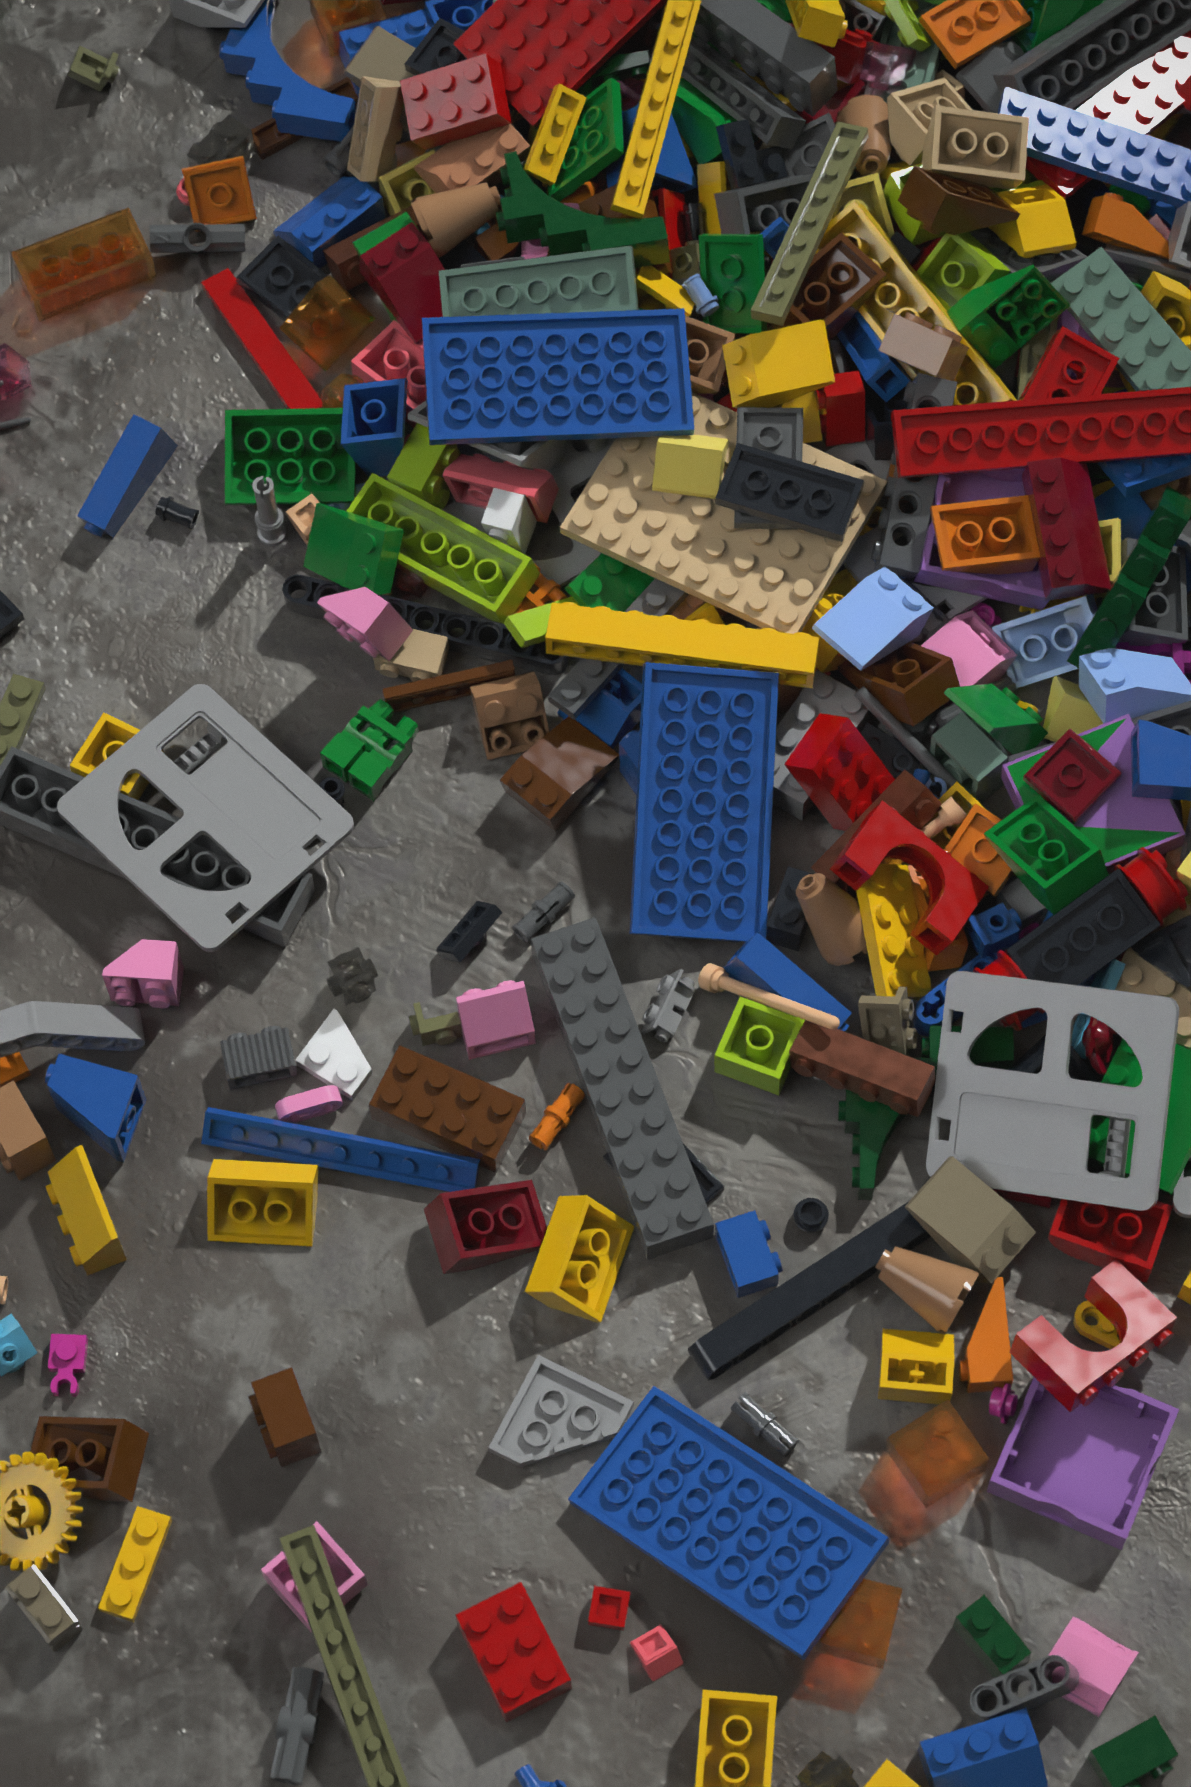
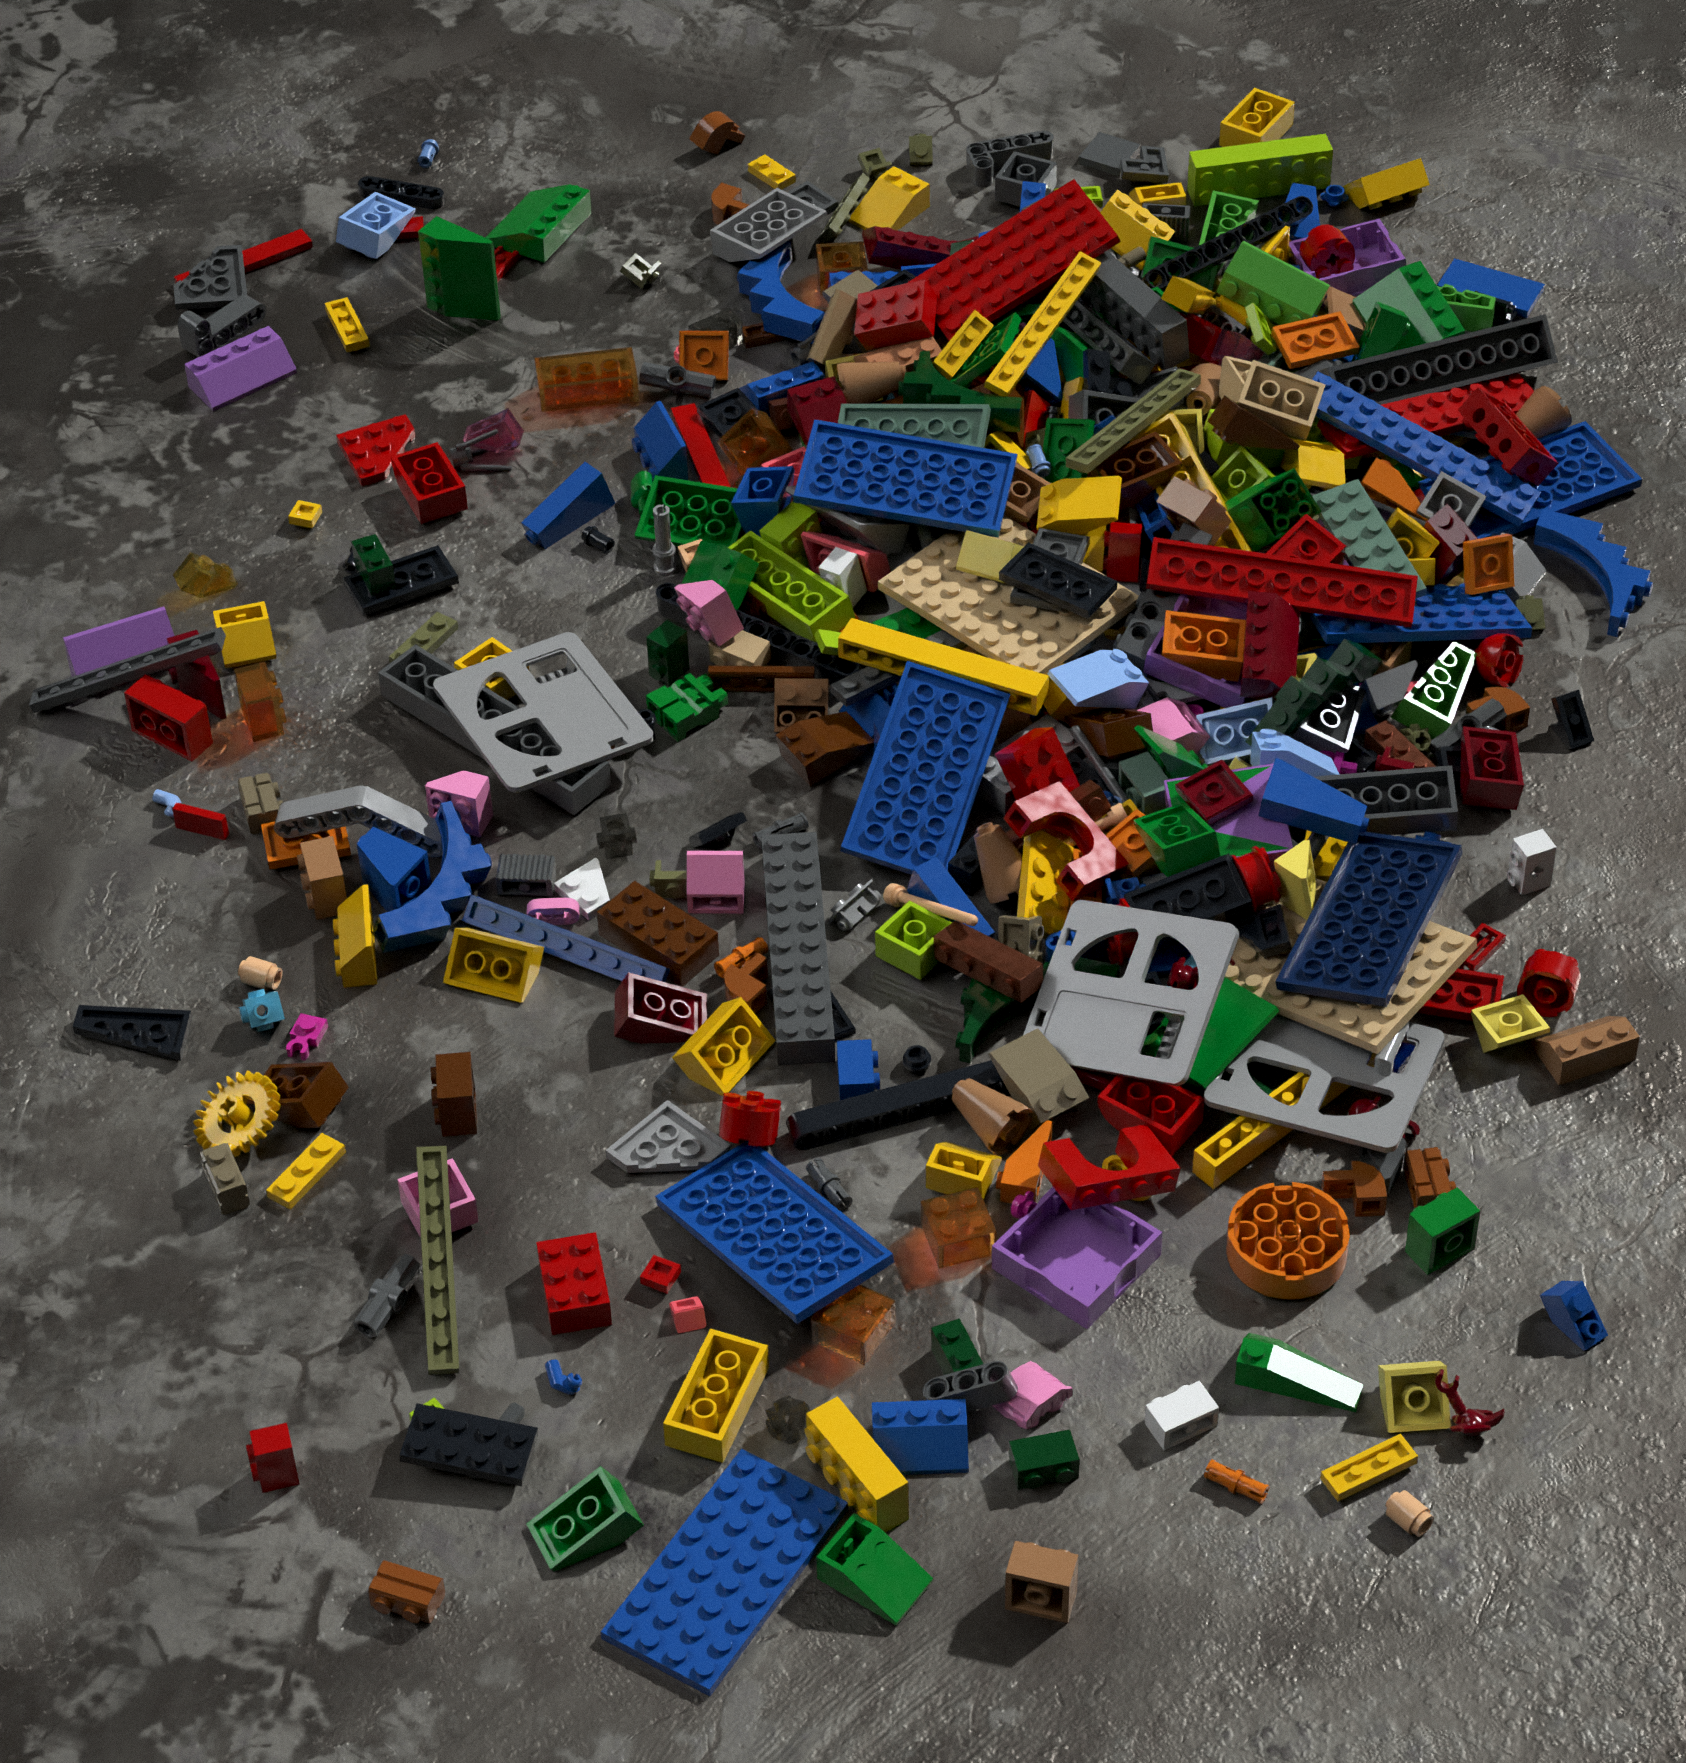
camera: 15 degrees right, 20 degrees down
none -> blue arch [373,801,492,953]
none -> green piece [630,471,653,516]
none -> blue slope [632,401,688,480]
none -> dark green brick [646,620,690,686]
none -> red brick [719,1091,781,1146]
none -> dark orange brick [724,953,768,1014]

